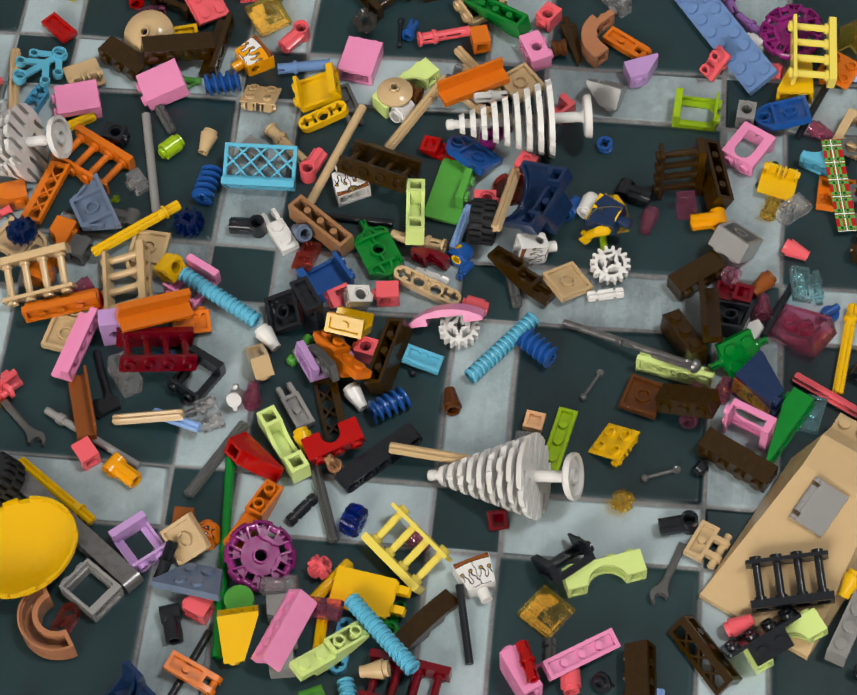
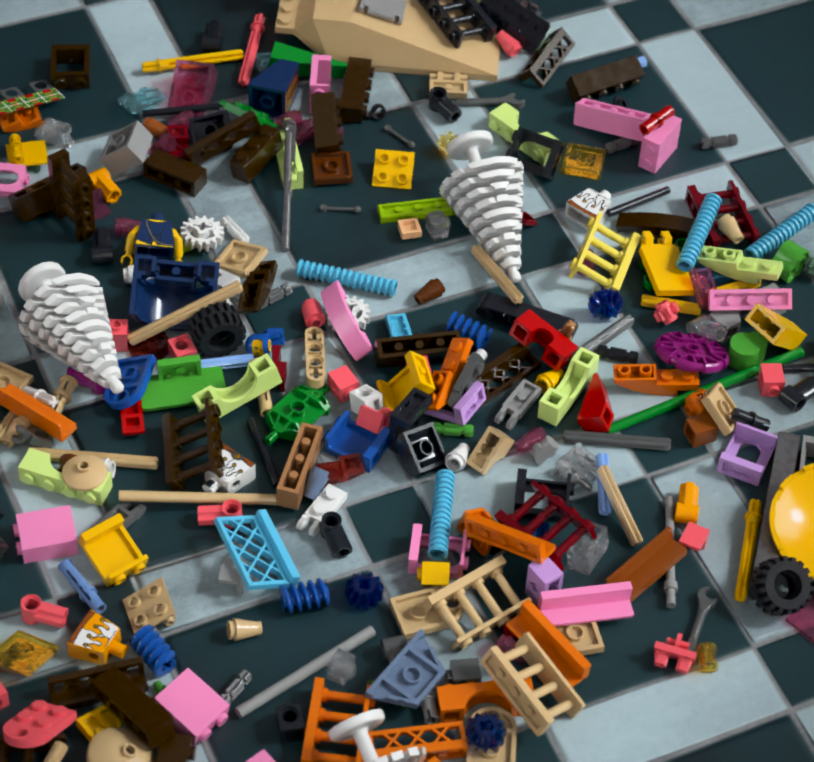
camera: 125 degrees left, 10 degrees down
yellow axle [91,200,181,257] -> none
black piece [92,349,121,419] -> none
sand blue wing [151,562,223,601] -> none
lime brick [158,134,185,160] -> none
tan pin [264,122,308,165] -> none
yellow beam [298,100,349,134] -> none
white axle [415,267,450,286] -> none
blue piece [516,328,558,368] -> none
coral panel [554,93,576,125] -> none
clear yellow bush [760,196,781,221] -> none
coral cone [781,238,810,262] -> none
blue plate [820,303,841,323] -> none

